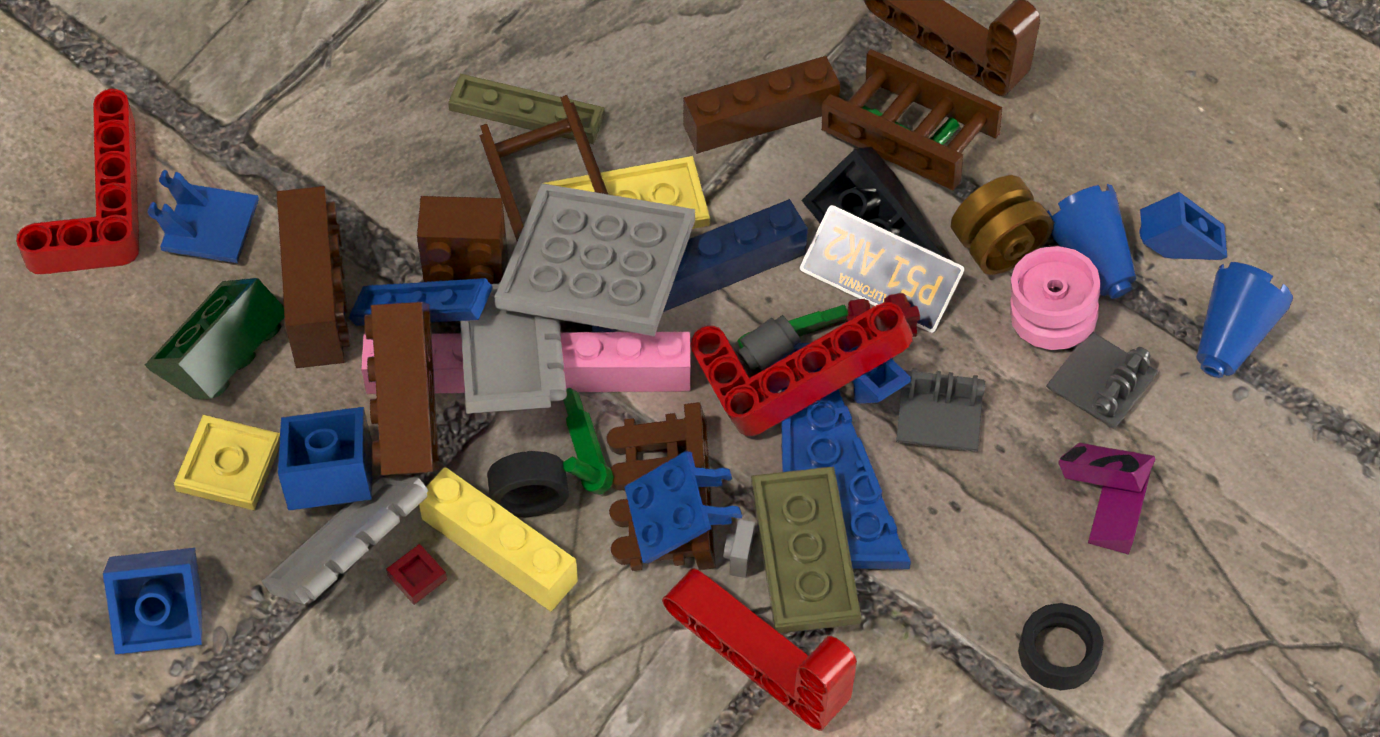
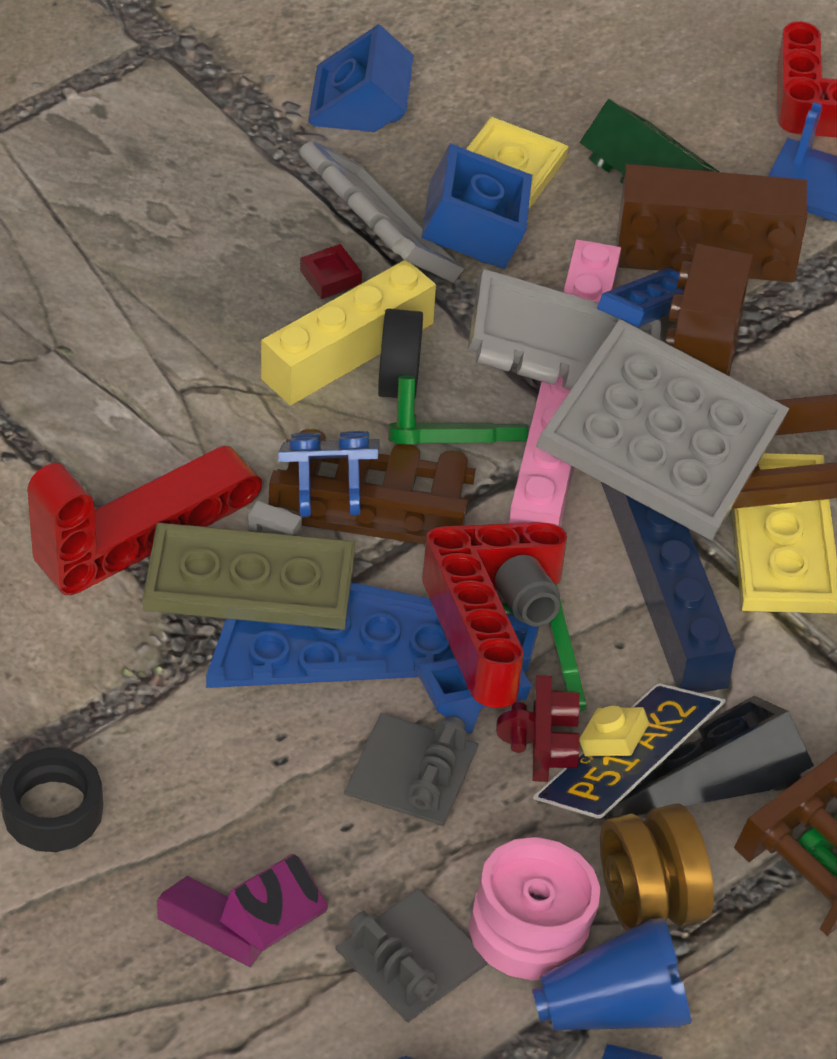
camera: 100 degrees right, 10 degrees down
reddish brown brick [364,302,440,475] -> none
none -> light yellow plate [580,706,649,756]

